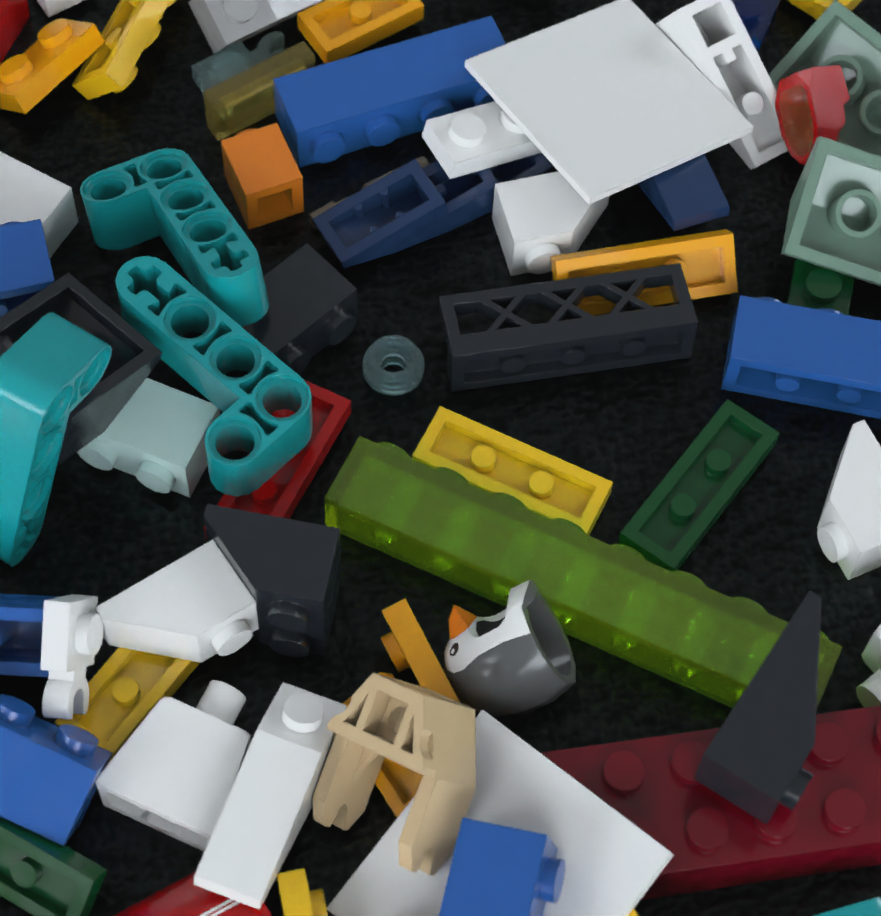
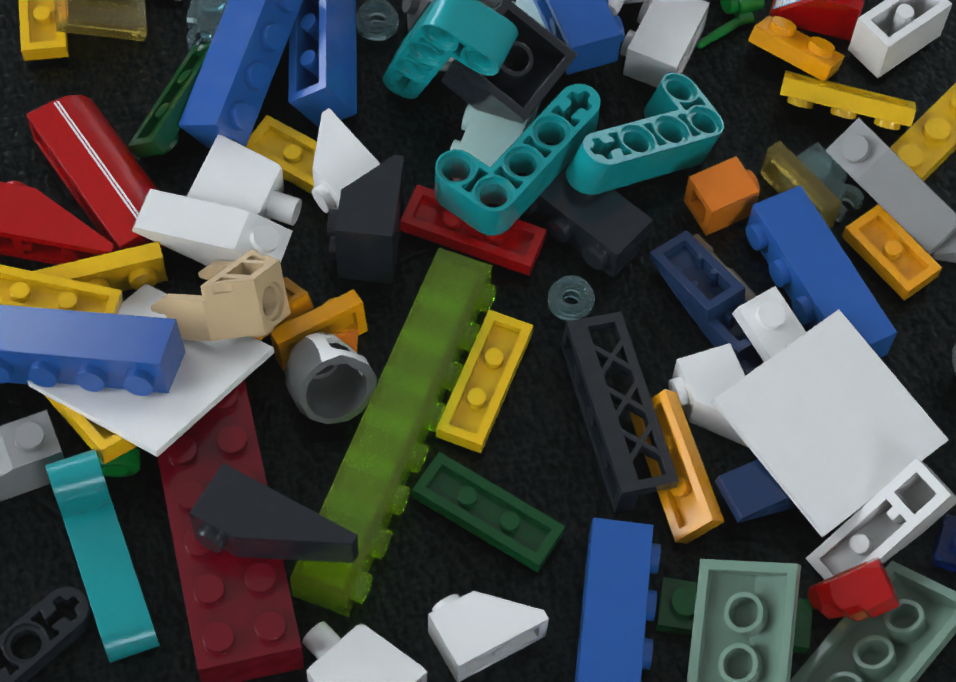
camera: 85 degrees right, 0 degrees up
white plate [40,594,103,719] -> none

